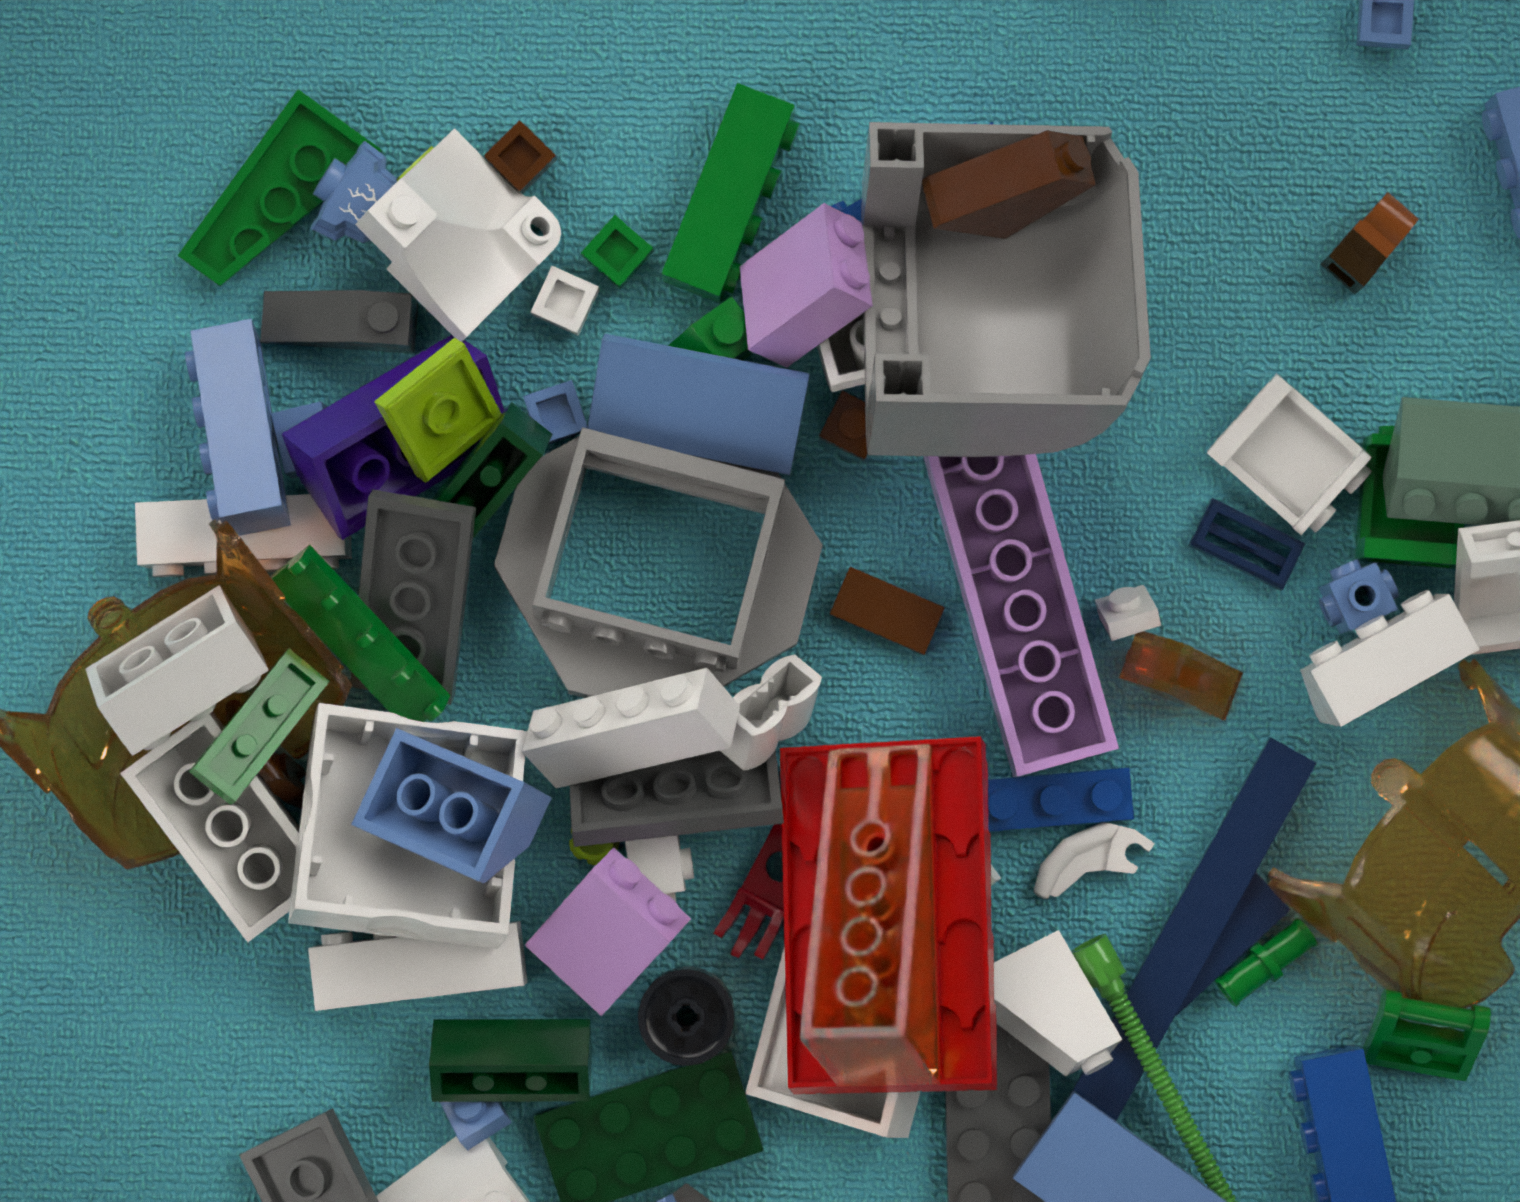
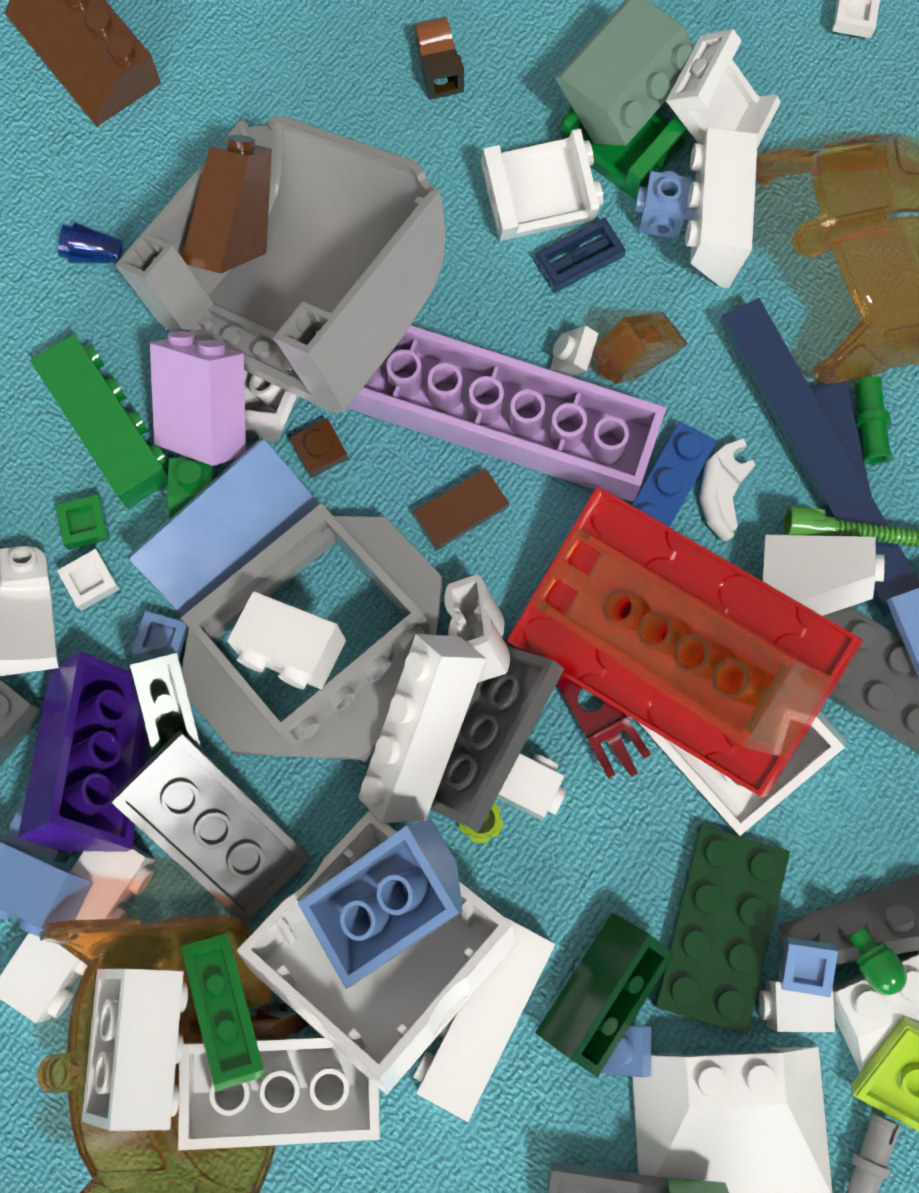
camera: 60 degrees left, 10 degrees down
green hinge [268,544,451,722] -> none
lime tile [374,338,502,483] -> none
lavender brick [525,847,691,1016] -> none
black wheel [638,966,735,1066] -> none
none -> clear blue cone [58,222,123,264]
none -> white brick [227,591,346,690]

